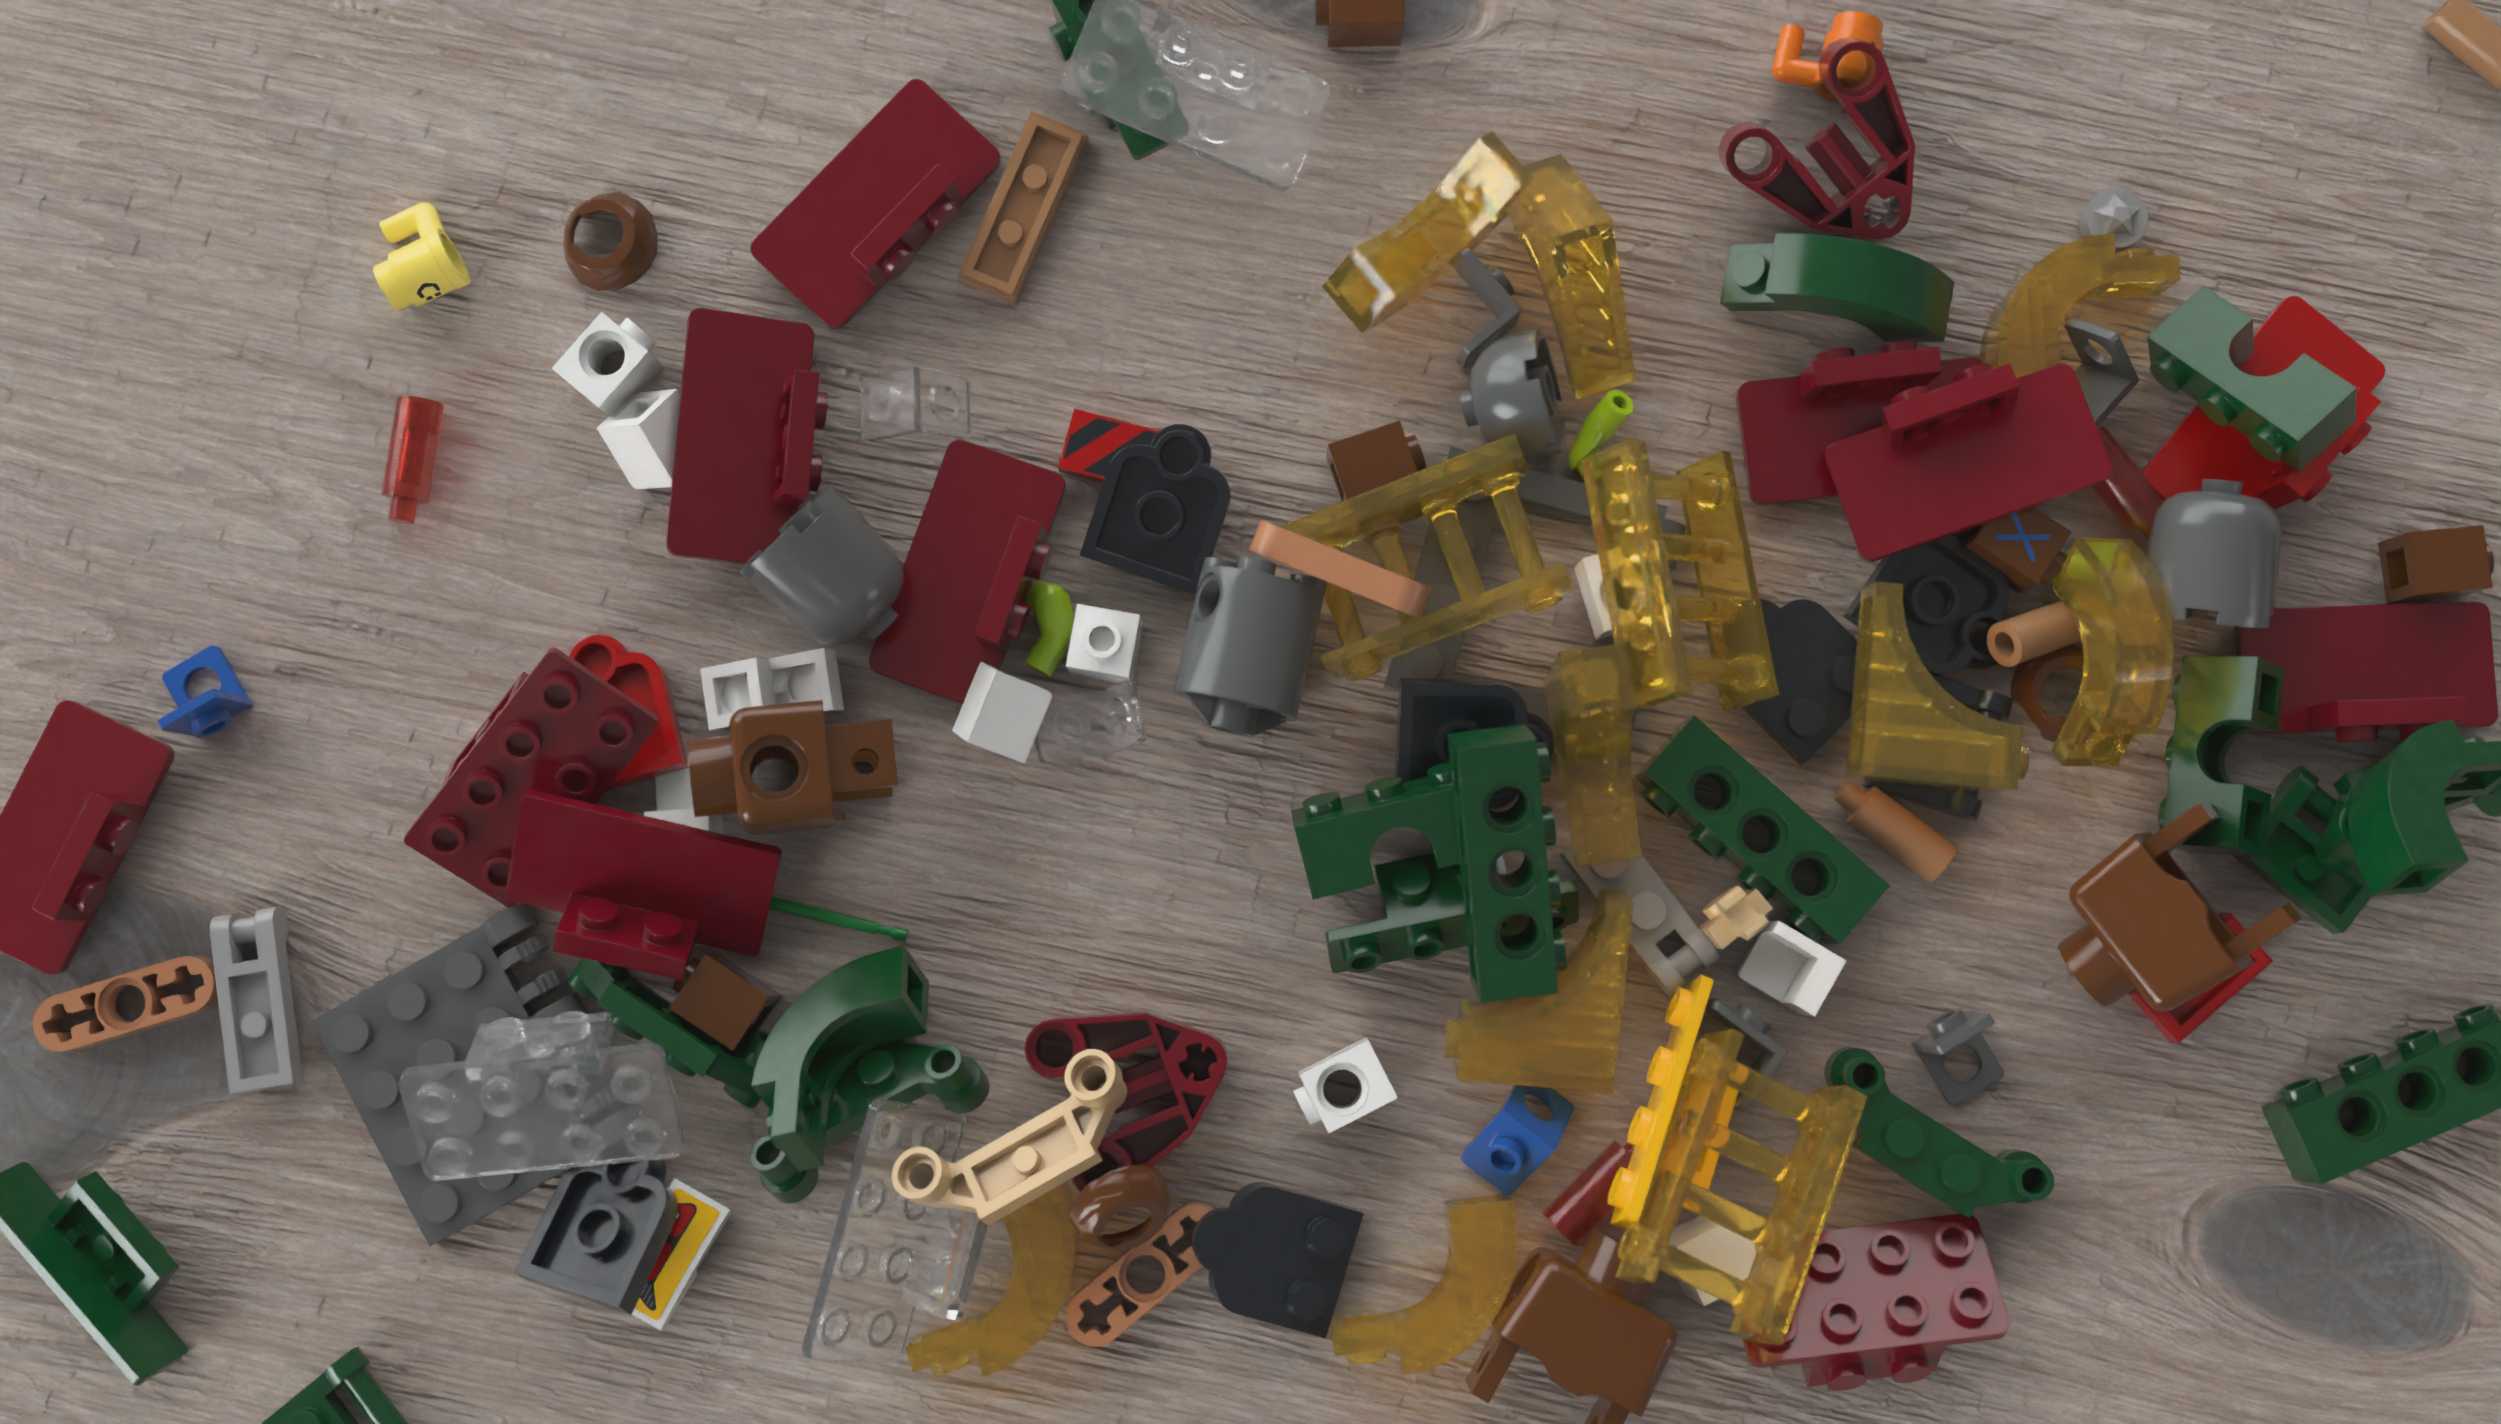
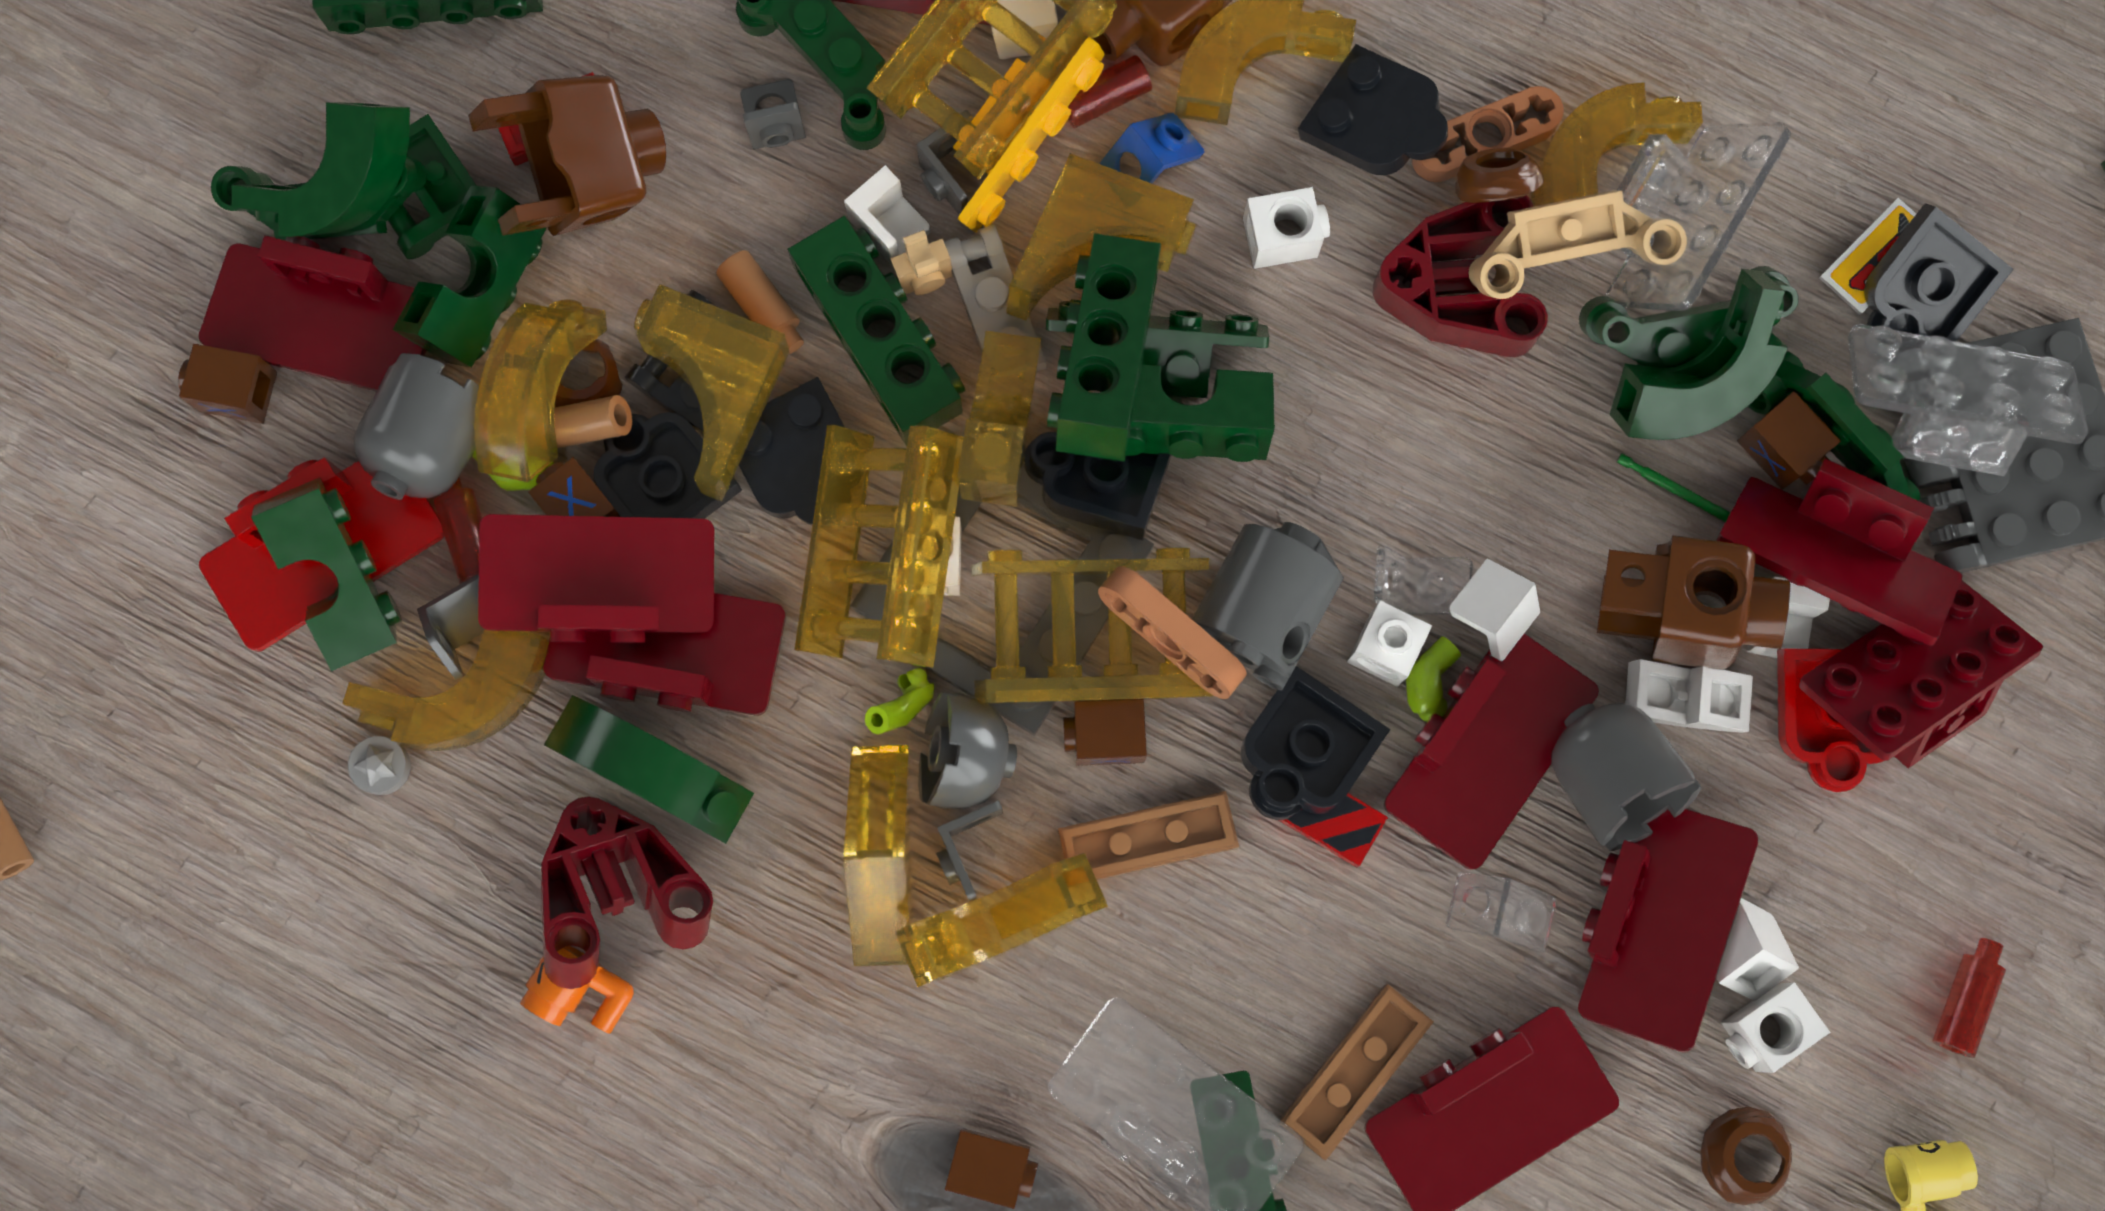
camera: 165 degrees left, 5 degrees down
none -> medium nougat tile [1058,791,1239,886]

